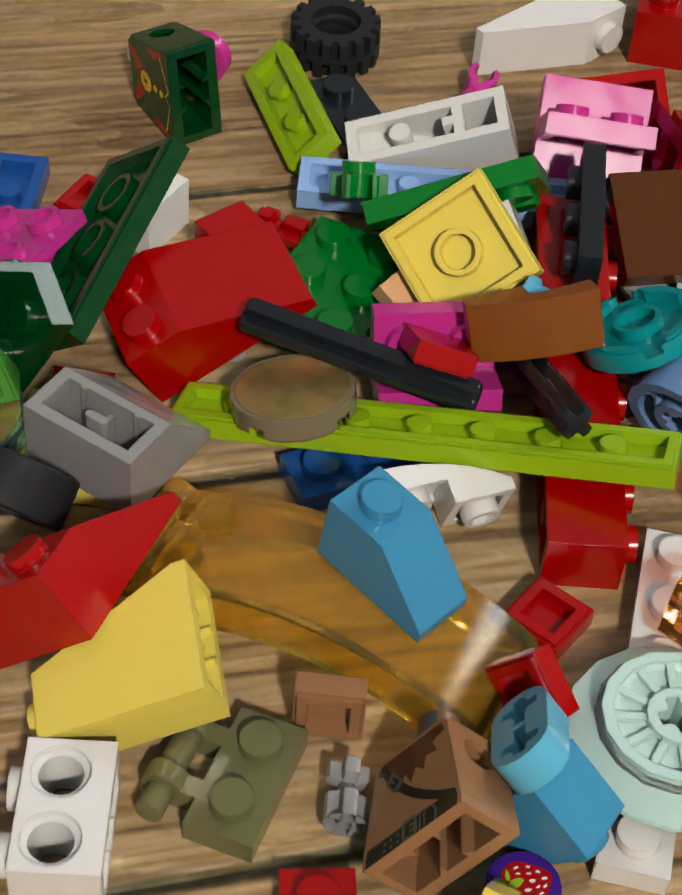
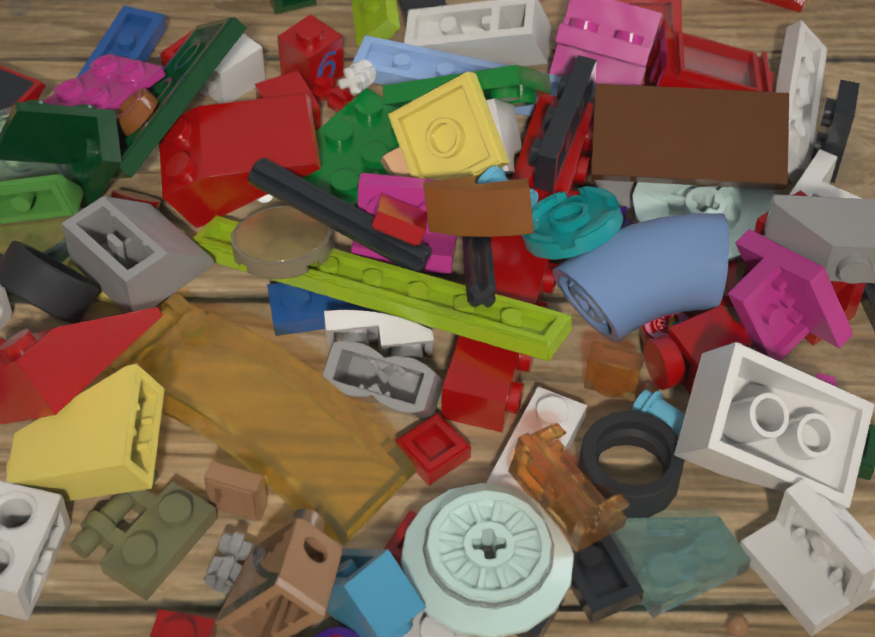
camera: 15 degrees right, 5 degrees up
dark azure slope [317,466,468,643] -> none
green plate [328,160,389,199] -> none
red tile [485,643,580,717] -> none
medium azure beam [491,686,570,795] -> none
none -> dark orange tile [115,88,158,136]
none -> red brick [277,14,344,91]
none -> light grey brick [322,341,444,418]
none -> white piece [338,60,376,95]

